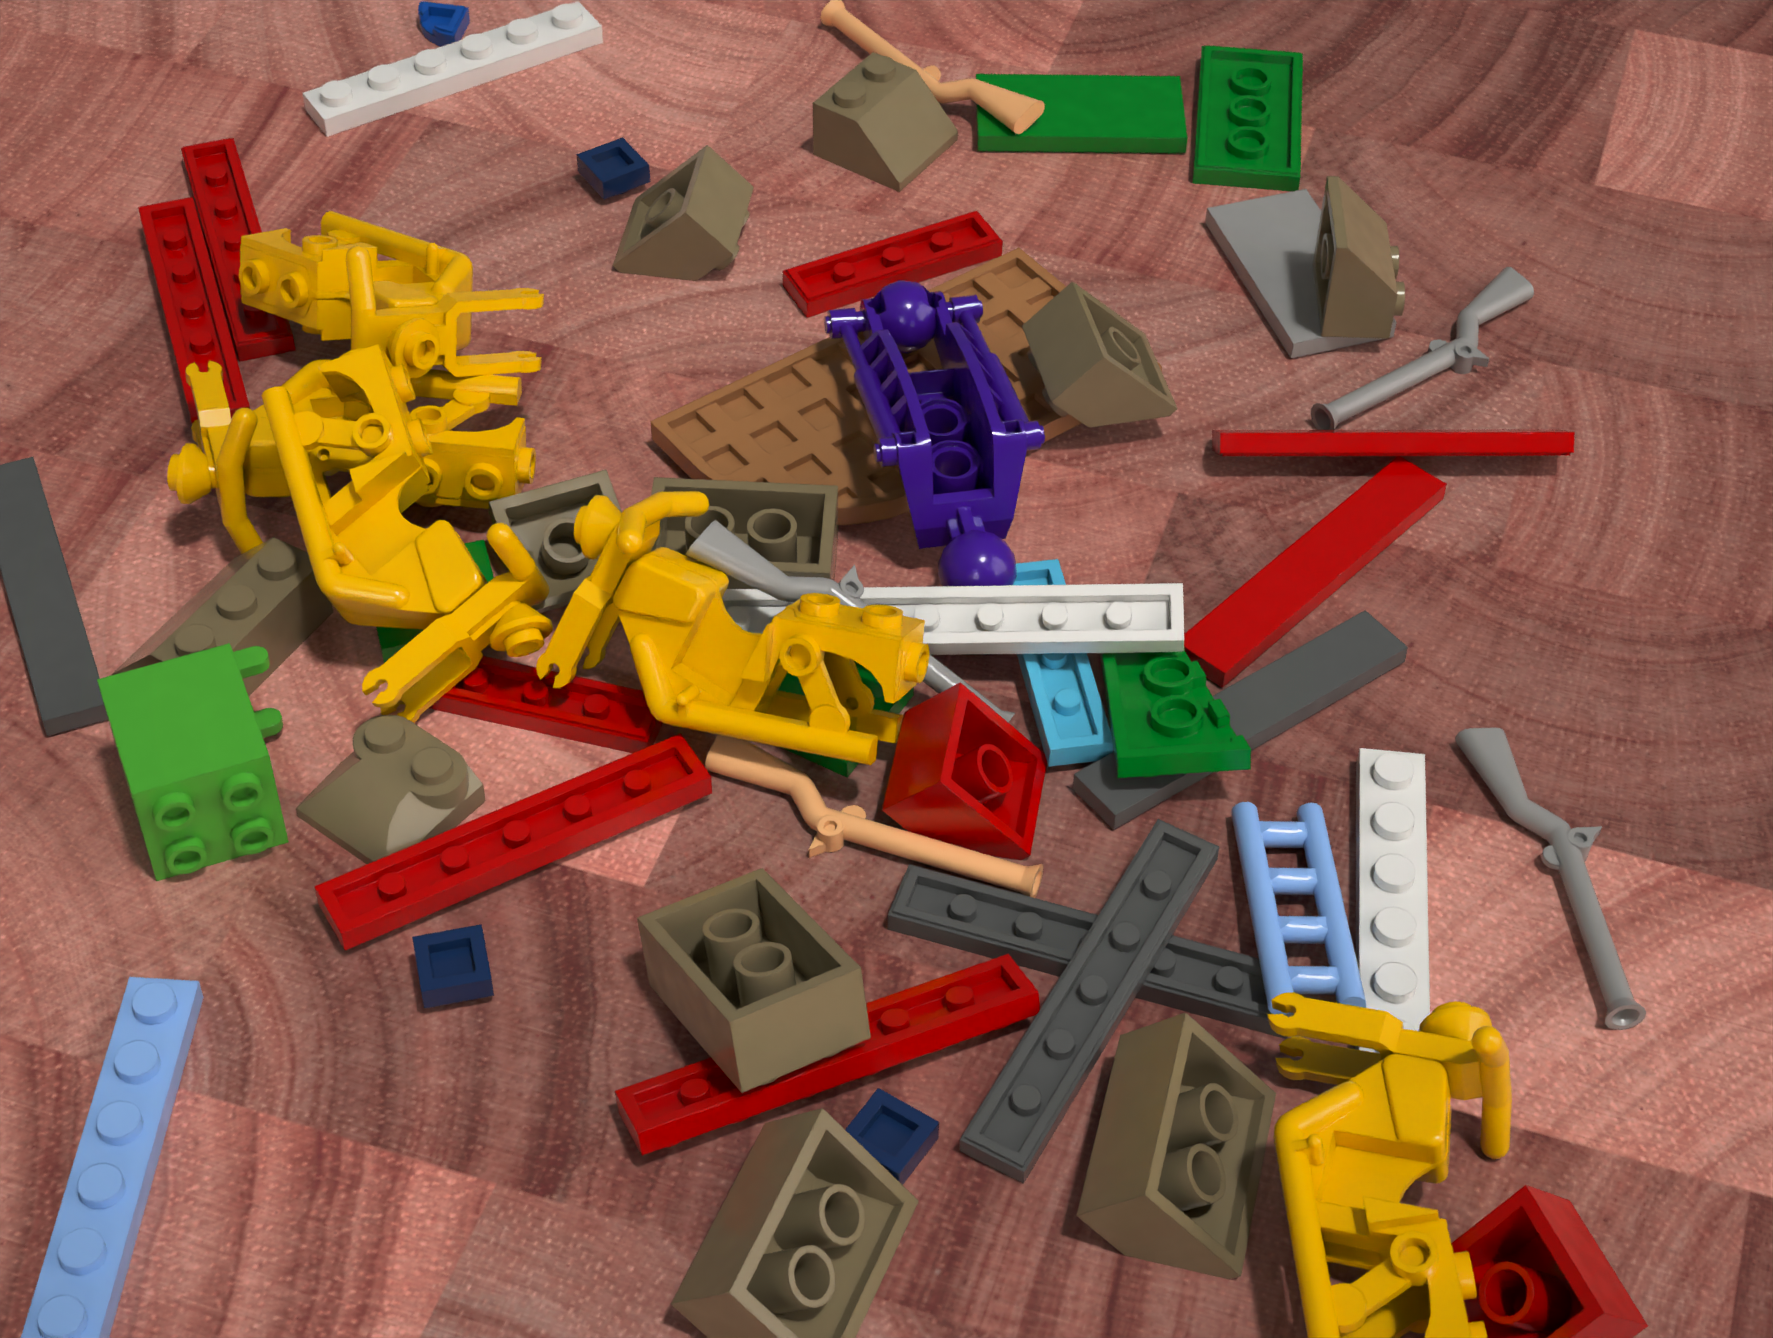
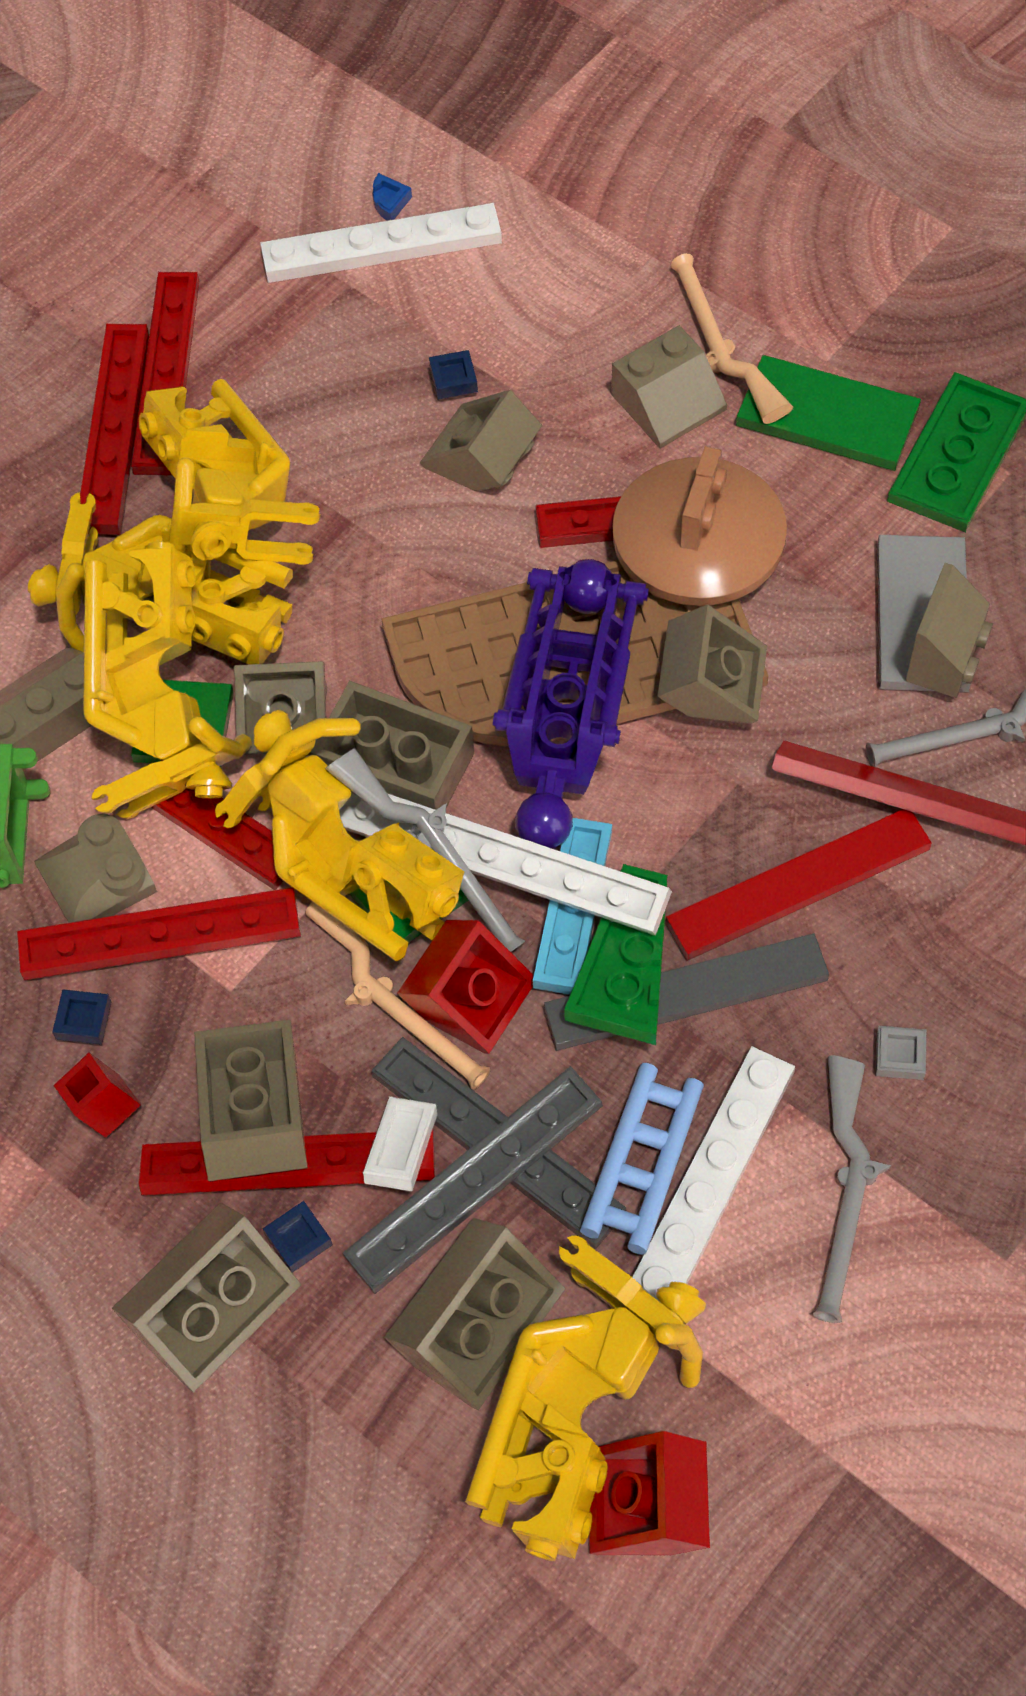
camera: 25 degrees right, 15 degrees up
none -> red brick [53,1052,141,1138]
none -> white tile [363,1097,437,1191]
none -> nougat bracket [613,446,787,607]
none -> light grey tile [876,1026,927,1080]

